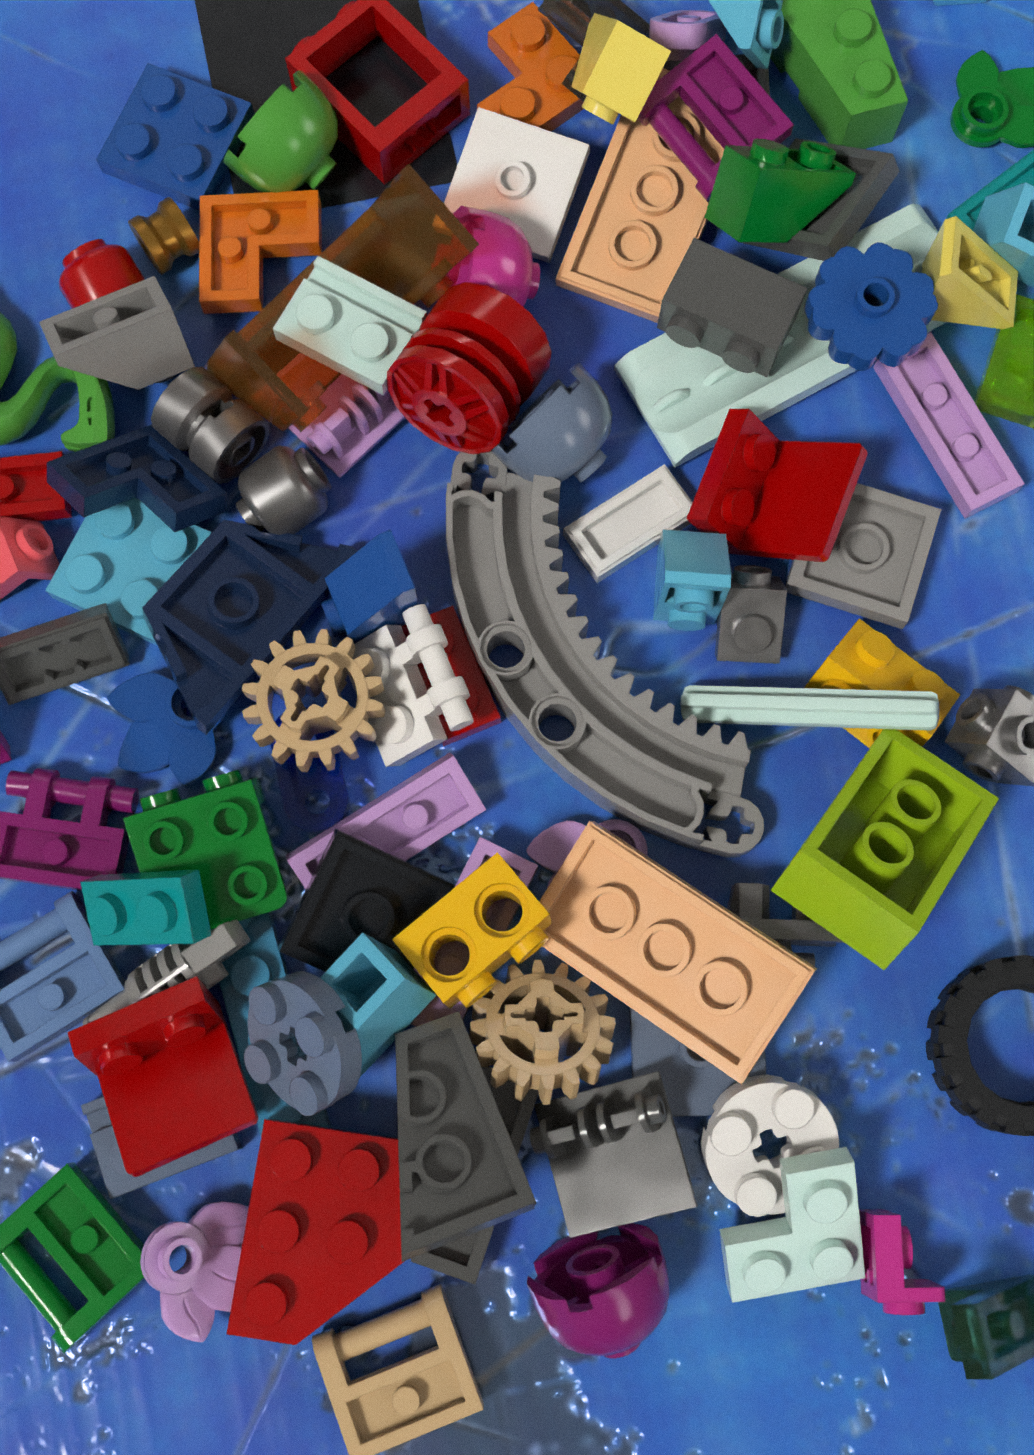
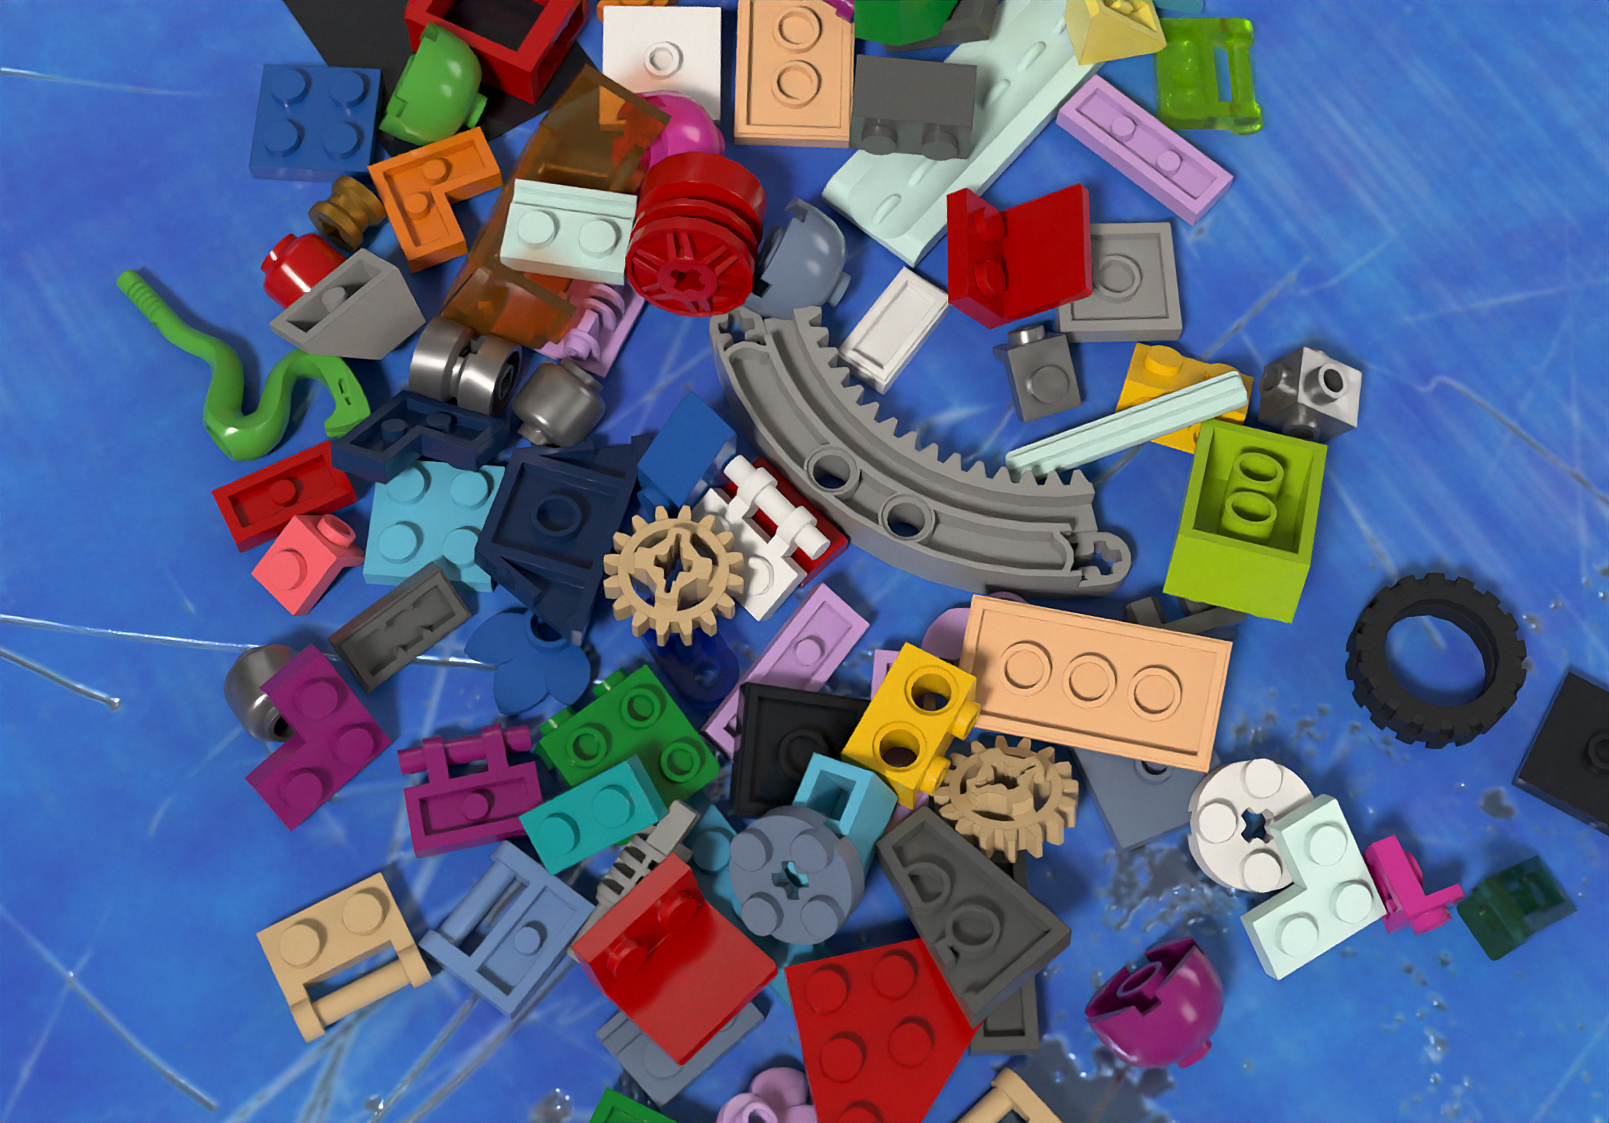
camera: 25 degrees left, 10 degrees down
hinge [530,1071,698,1238] -> none
medium azure slope [653,529,731,631] -> none
blue plant [804,242,938,371] -> none

